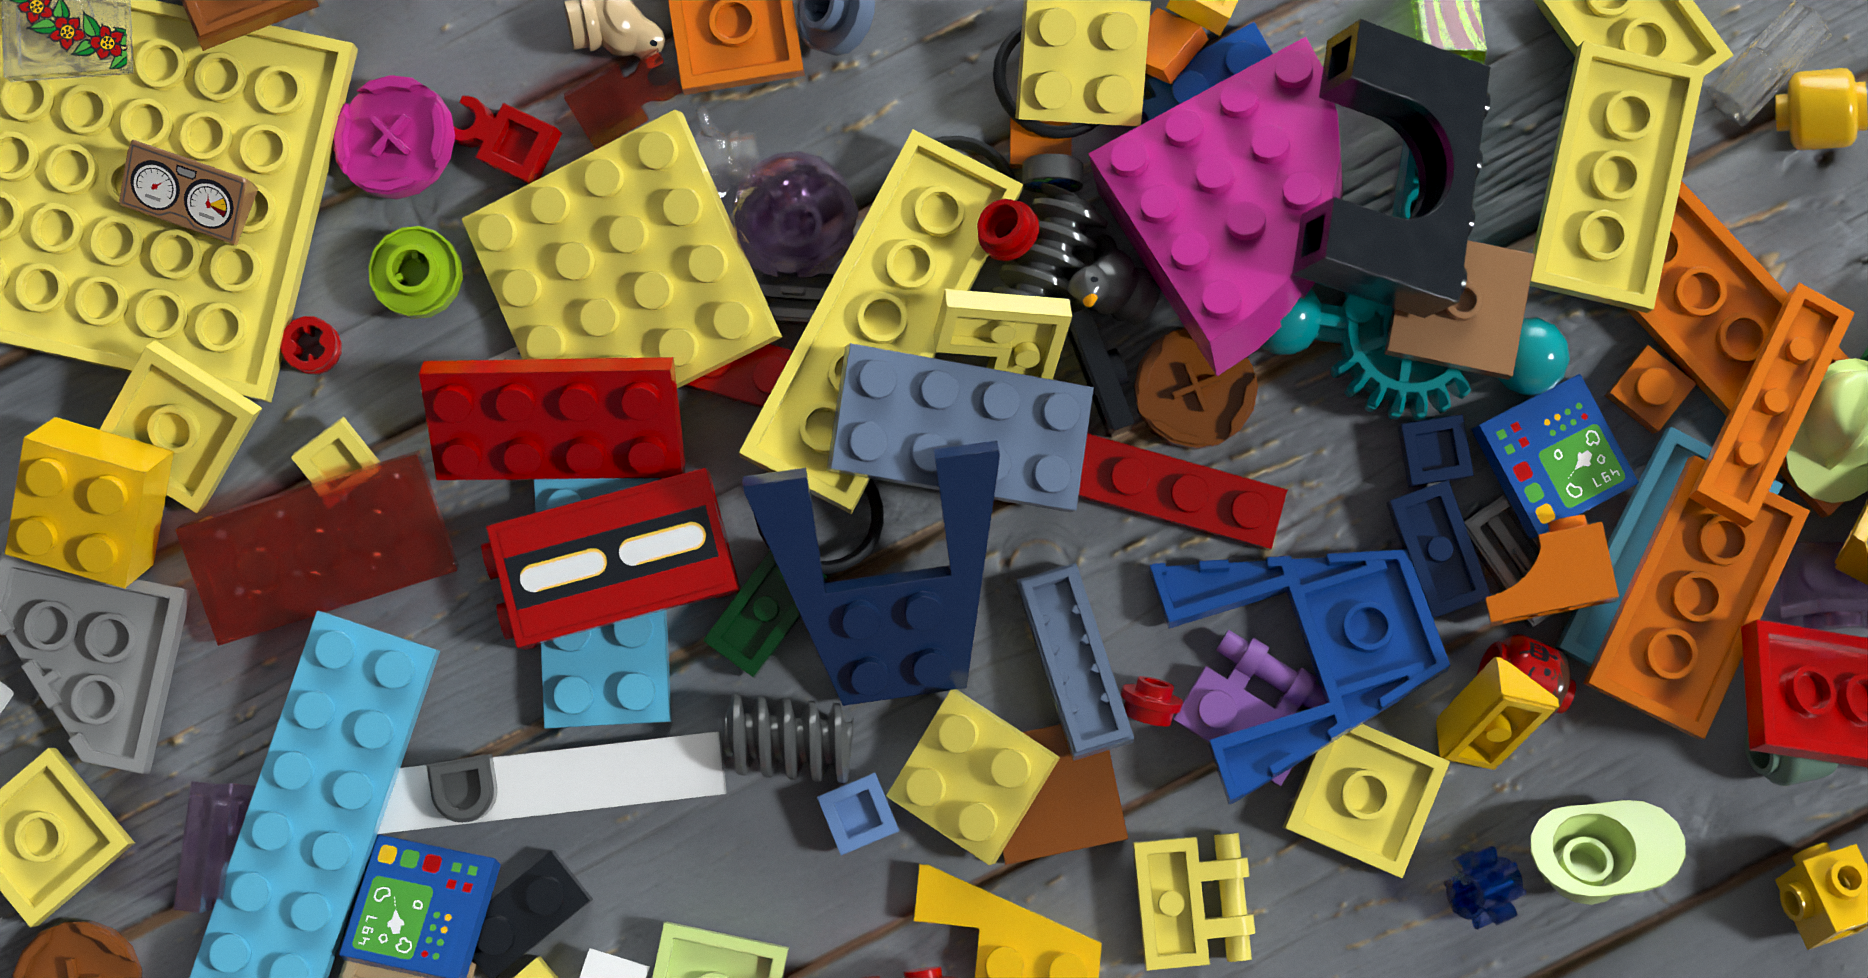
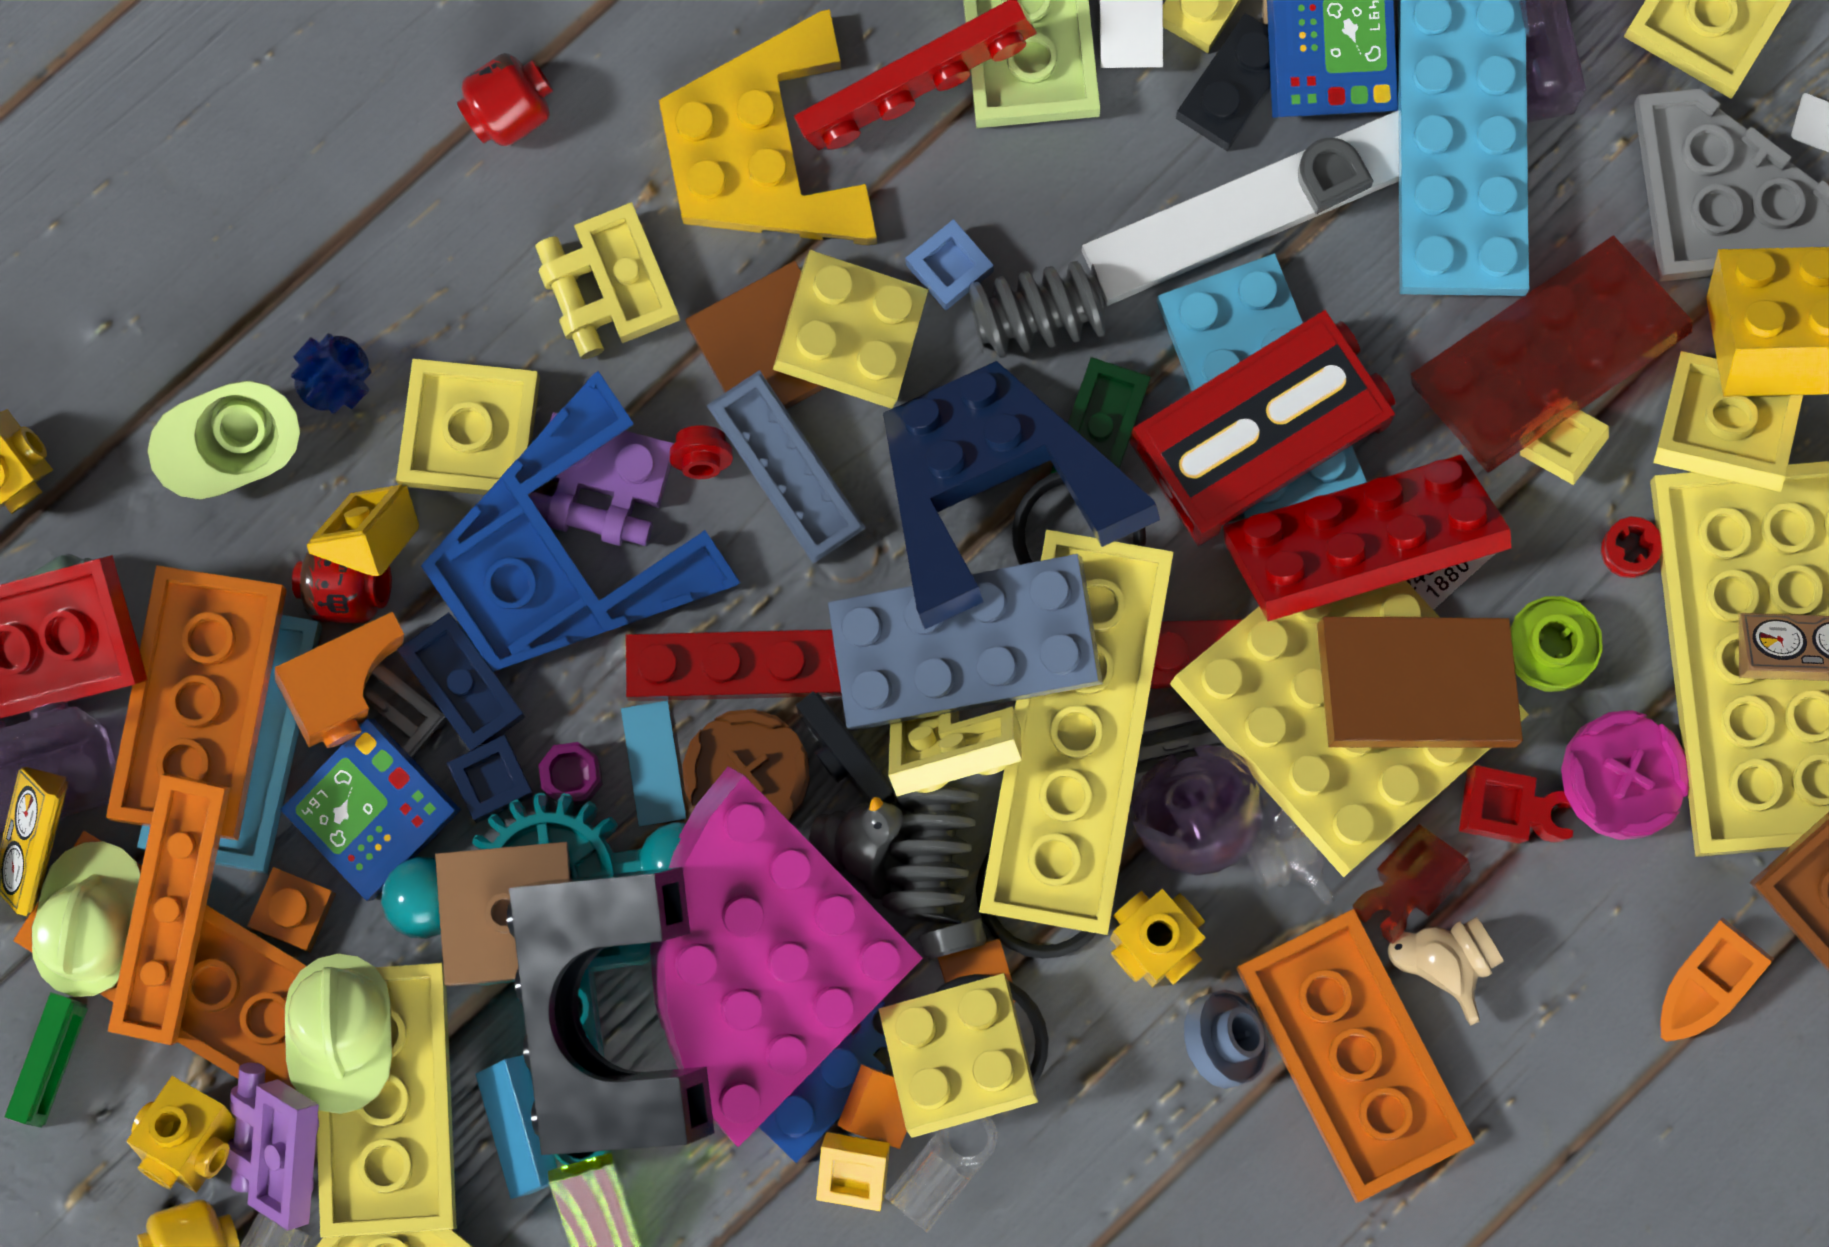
camera: 165 degrees right, 5 degrees down
red plate [977,199,1039,261] -> none
none -> yellow brick [126,1076,235,1193]
none -> medium lavender plate [226,1063,319,1231]
none -> yellowish green piece [285,954,392,1114]
none -> dark azure tile [475,1055,560,1199]
none -> magenta tile [539,742,603,805]
none -> medium azure sticker [621,700,686,827]
none -> yellow brick [1110,888,1206,988]
none -> dark orange tile [1317,617,1523,748]

